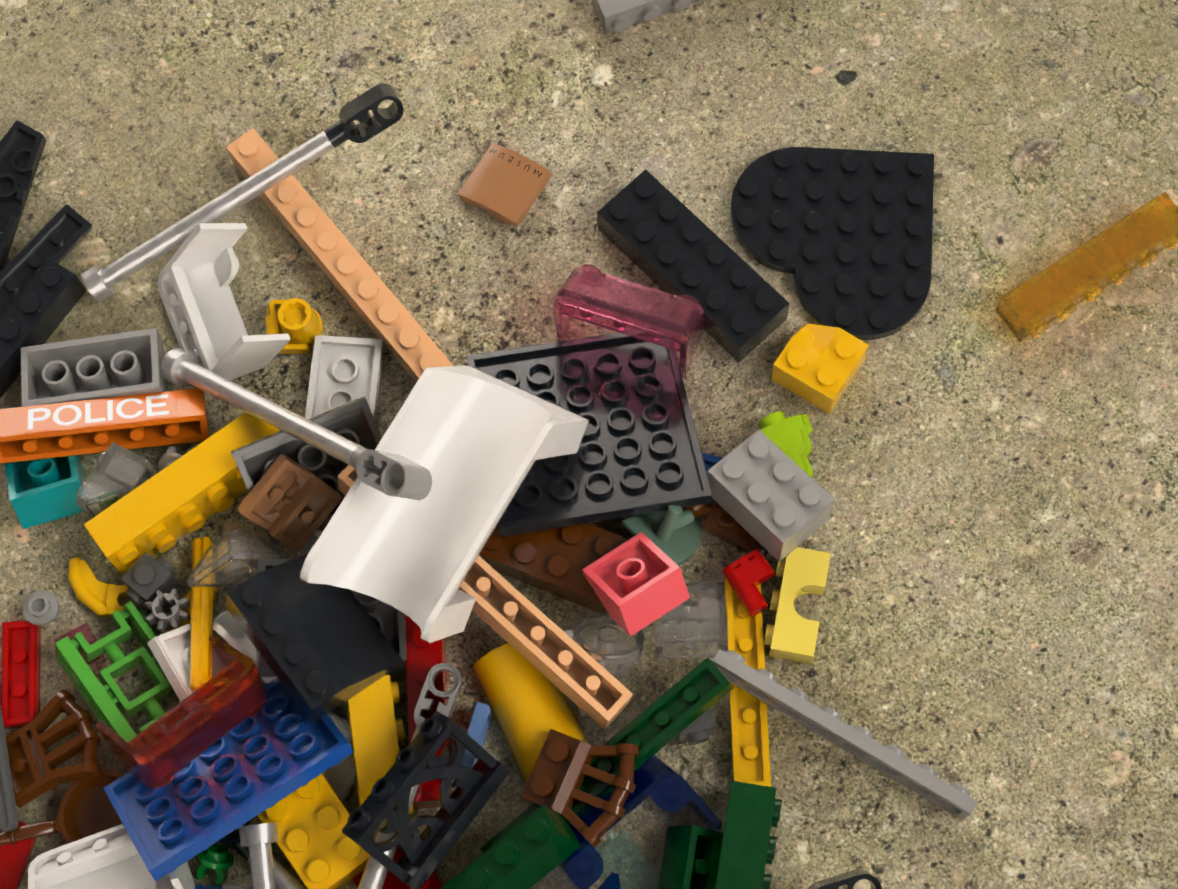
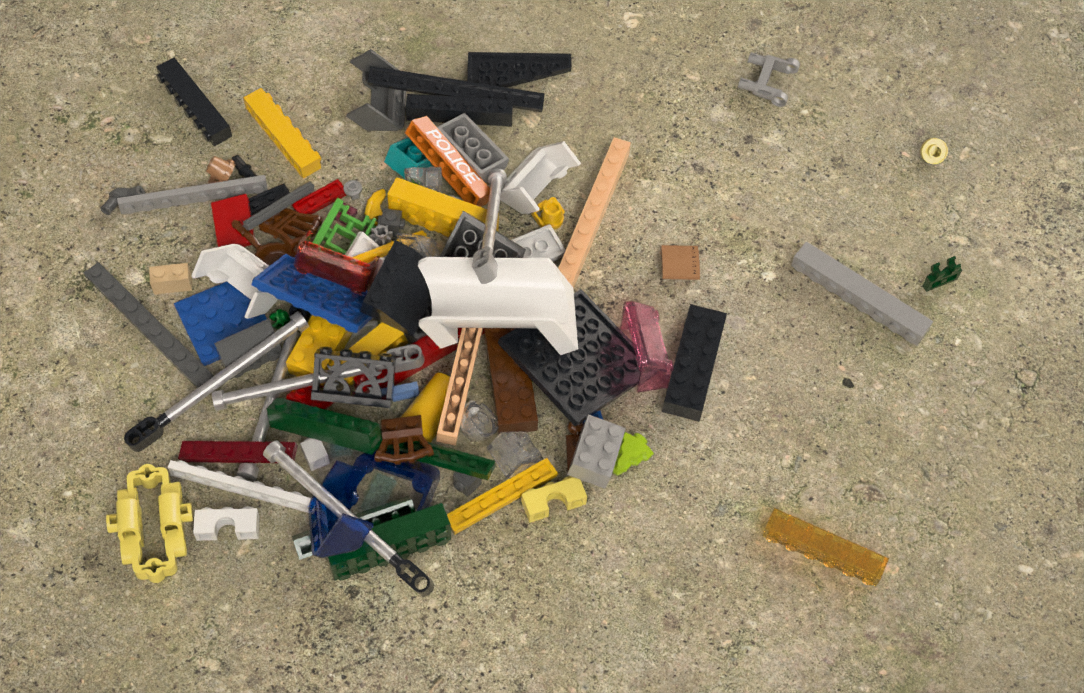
camera: 50 degrees right, 10 degrees down
flat silver piece [81,84,404,302] -> none
medium nougat slope [237,453,343,552] -> none
coral slope [582,532,690,637] -> none
sand green shield [621,505,702,566] -> none
light grey plate [712,648,978,820] -> none
red piece [722,548,775,617] -> none
black plate [731,147,934,340] -> none
yellow slope [771,323,869,414] -> none

